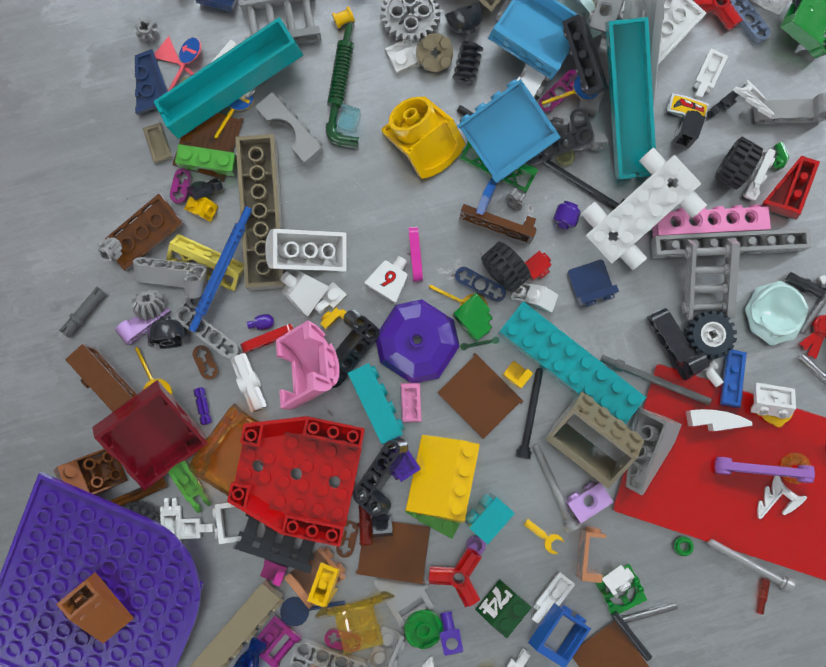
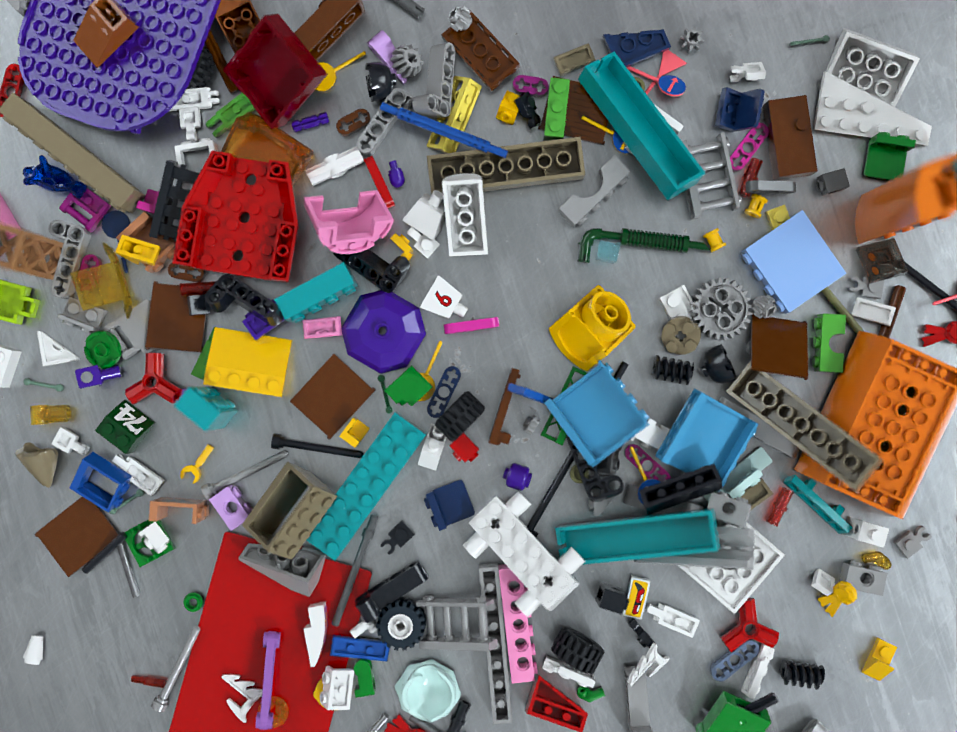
camera: 90 degrees right, 5 degrees up
none -> sand green hinge [109,489,145,514]
none -> green leg [354,659,376,698]
none -> black plate [381,520,415,555]

